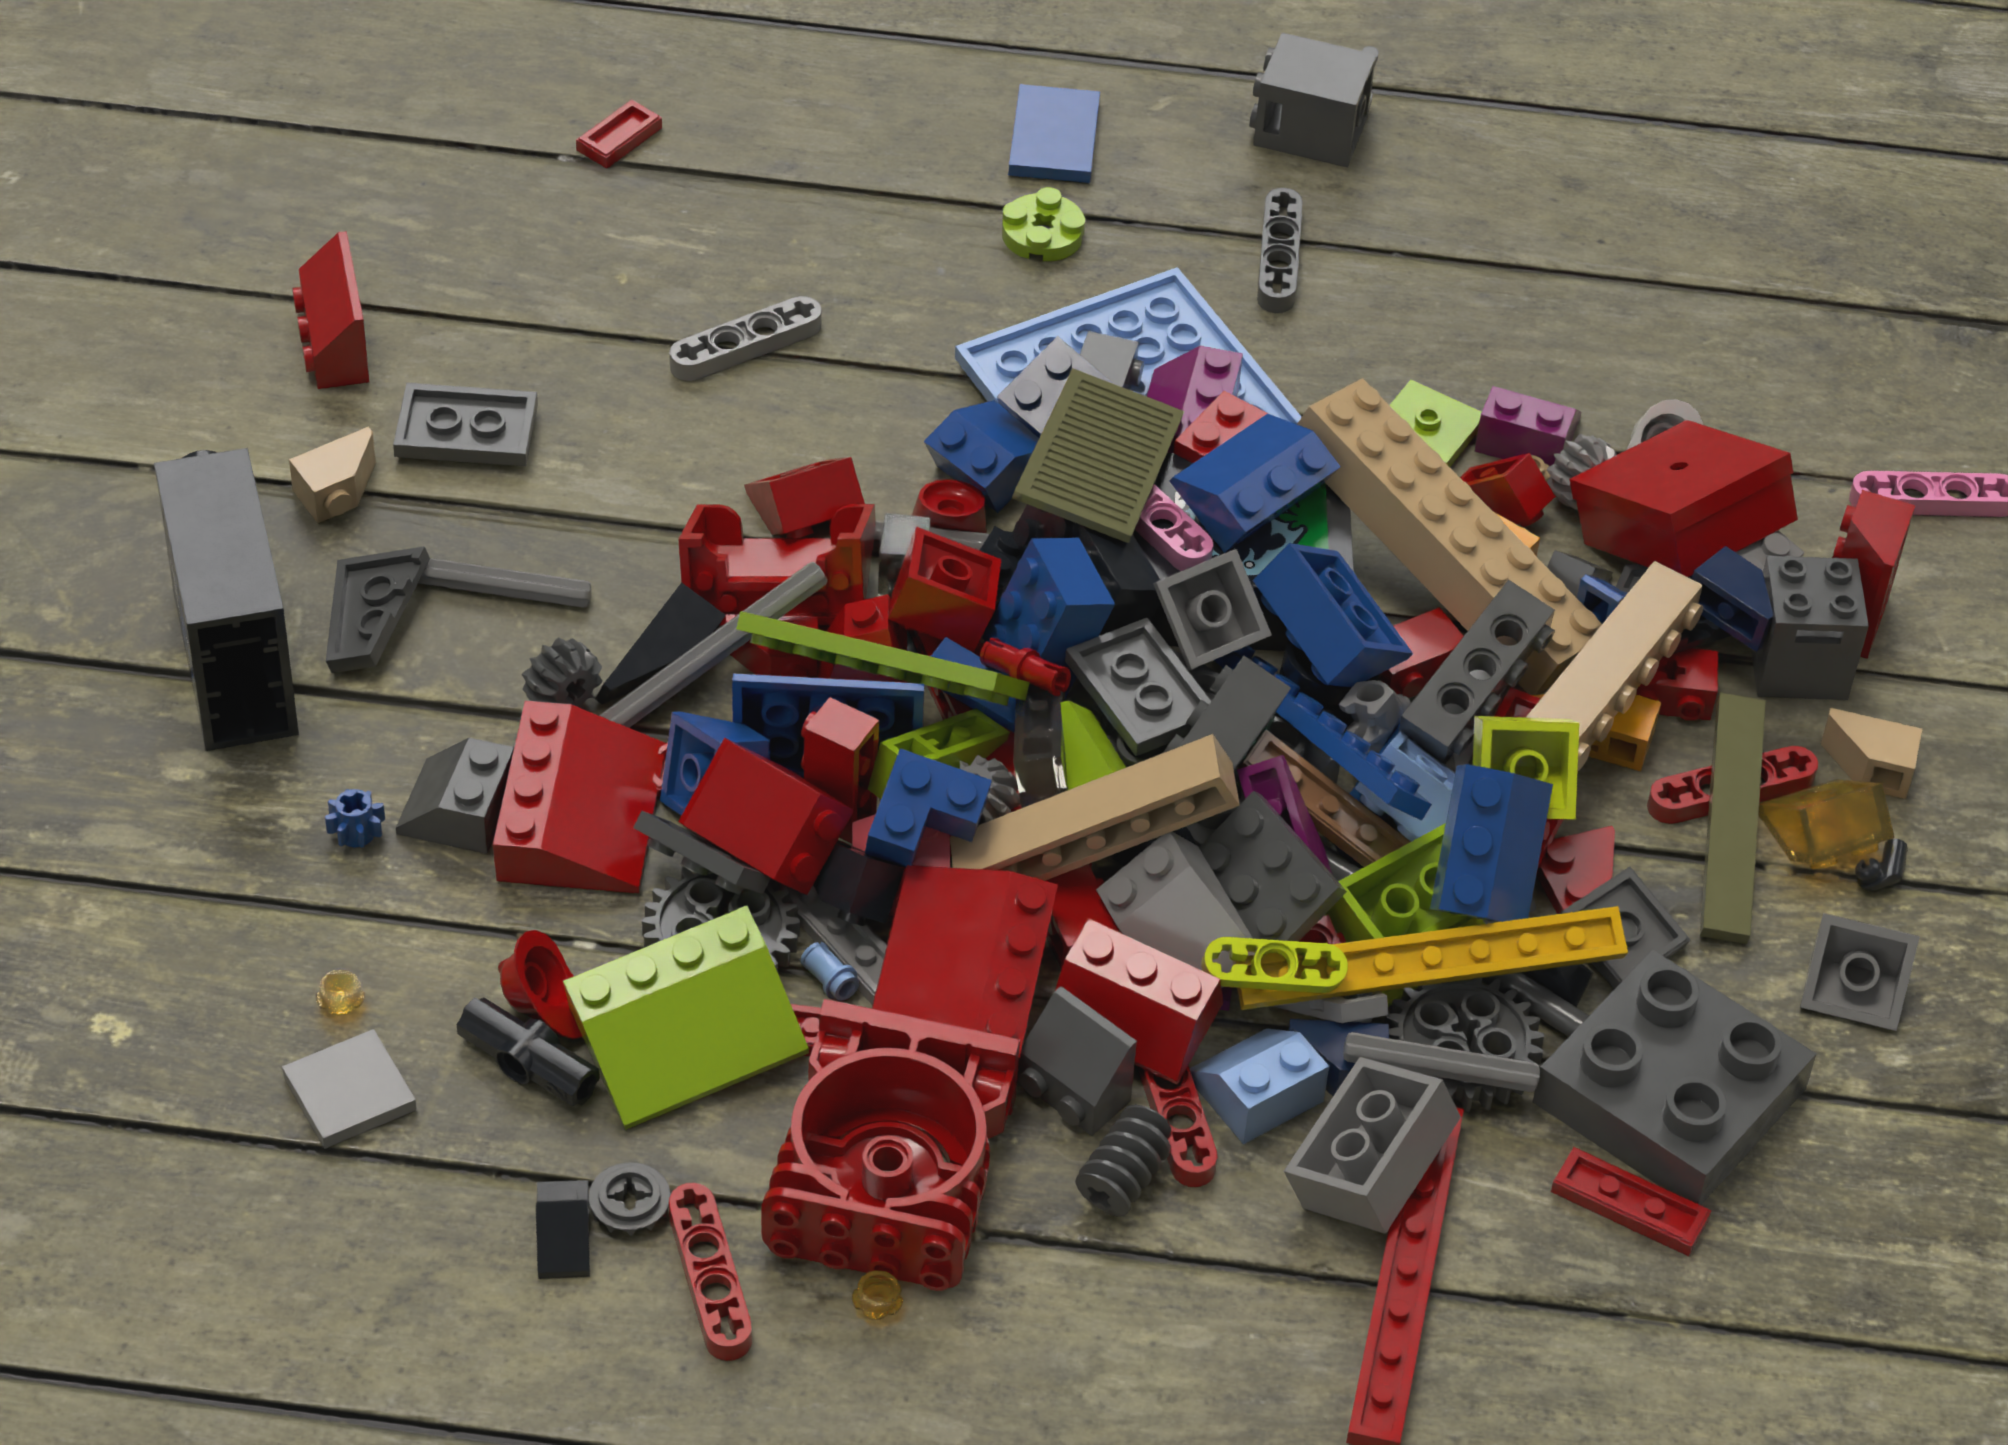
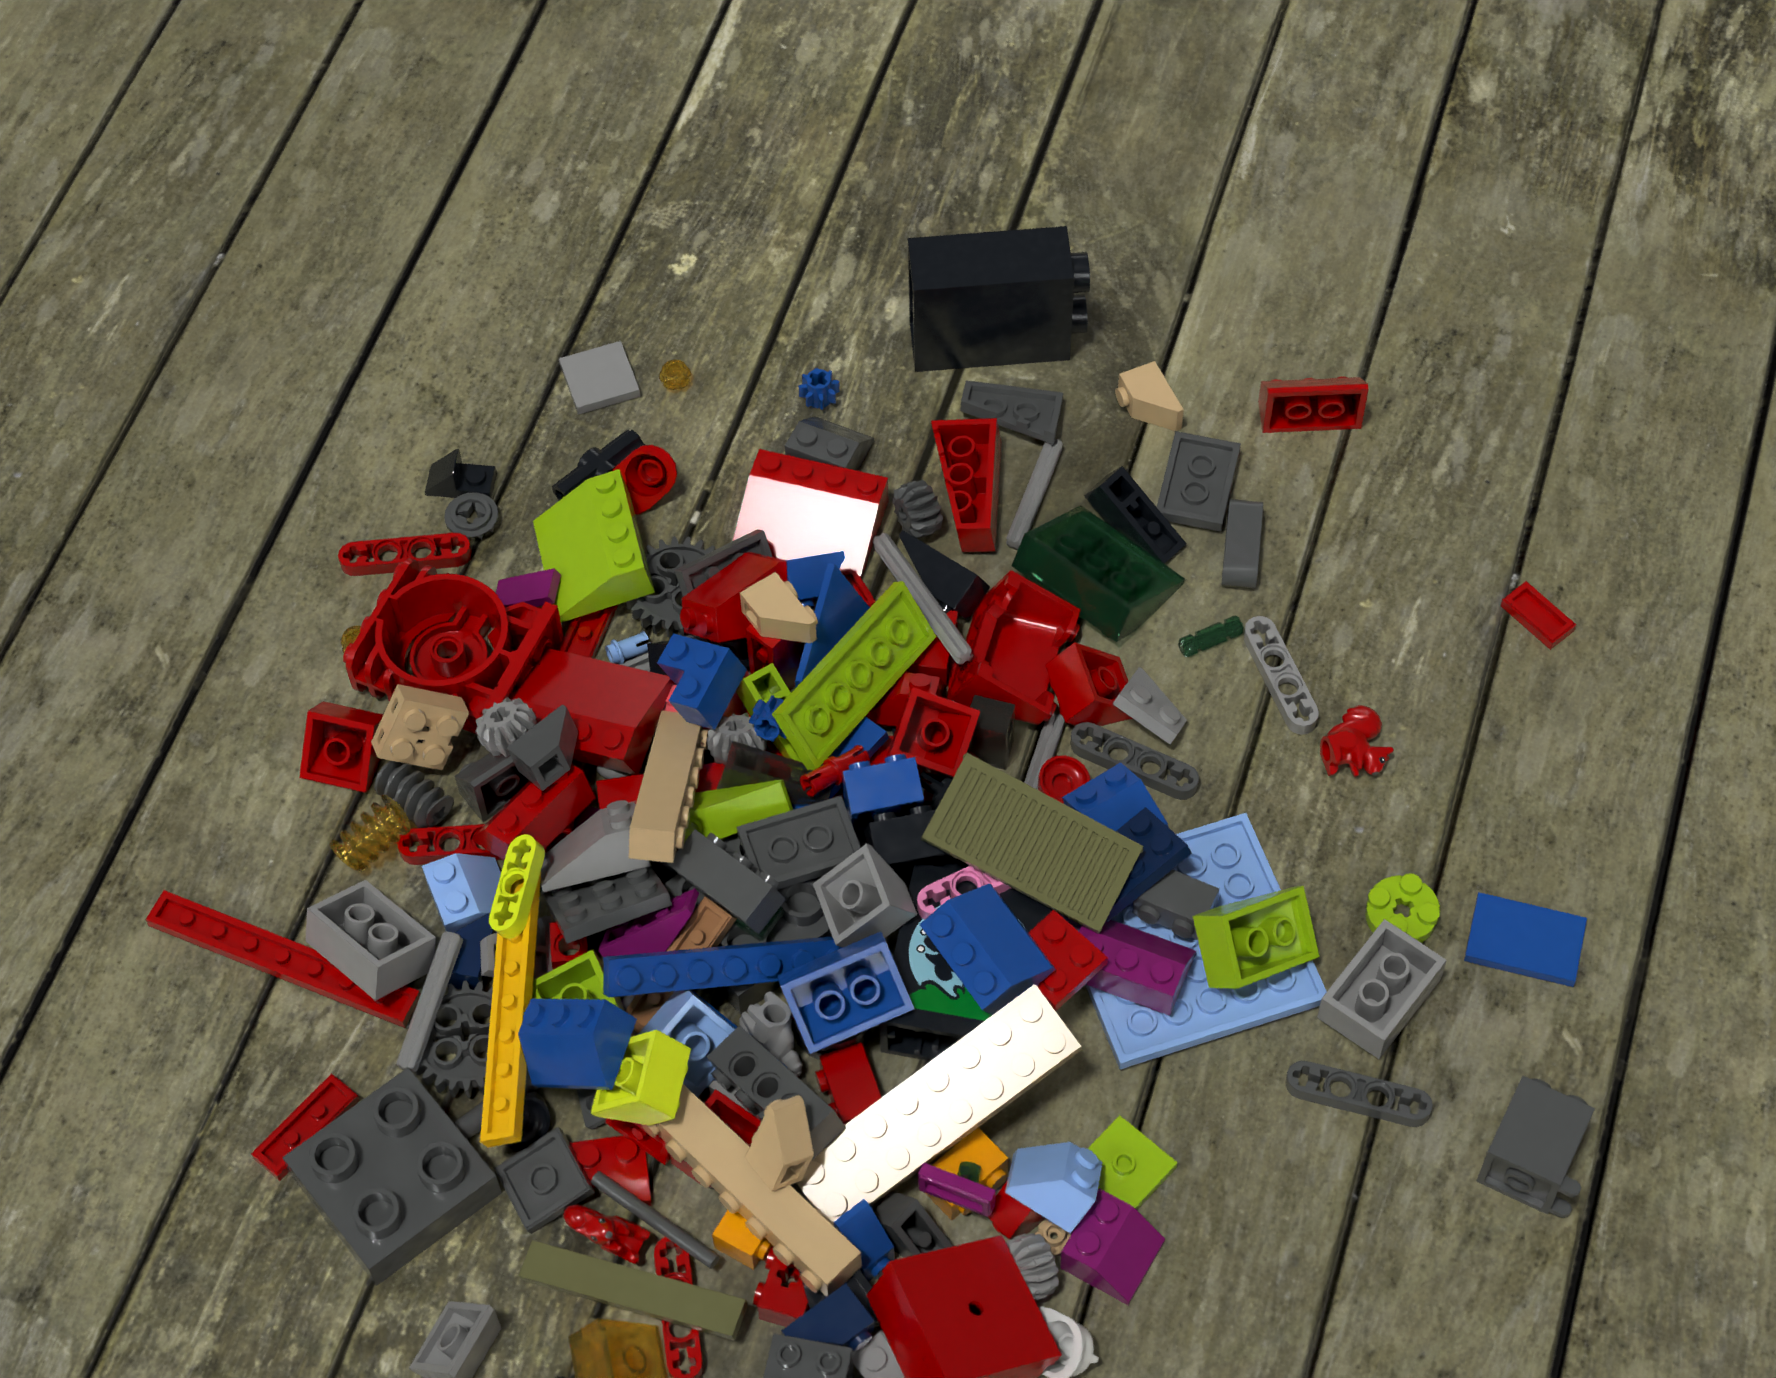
camera: 105 degrees right, 10 degrees up
none -> red slope [299,701,383,793]
none -> clear yellow piece [329,795,411,872]
none -> tan piece [371,684,469,770]
none -> light grey gear [476,697,538,757]
none -> magenta tile [496,568,561,607]
none -> dark grey slope [507,704,578,791]
none -> red animal [563,1204,650,1264]
none -> dark grey bar [591,1171,720,1269]
none -> tan slope [740,572,818,643]
none -> tan slope [745,1095,814,1191]
none -> blue gear [749,695,786,742]
none -> magenta tile [918,1162,996,1217]
none -> red wedge [931,418,1001,552]
none -> clear green hand [957,1162,982,1183]
none -> light blue slope [1005,1142,1102,1233]
none -> clear green slope [1011,505,1185,642]
none -> dark grey beam [1070,722,1199,800]
none -> black slope [1084,466,1187,566]
none -> light grey wing [1113,667,1187,744]
none -> clear green axle [1178,616,1244,657]
none -> lime slope [1193,886,1320,989]
none -> dark grey beam [1221,499,1263,588]
none -> light grey brick [1317,919,1447,1059]
none -> red animal [1320,705,1394,777]

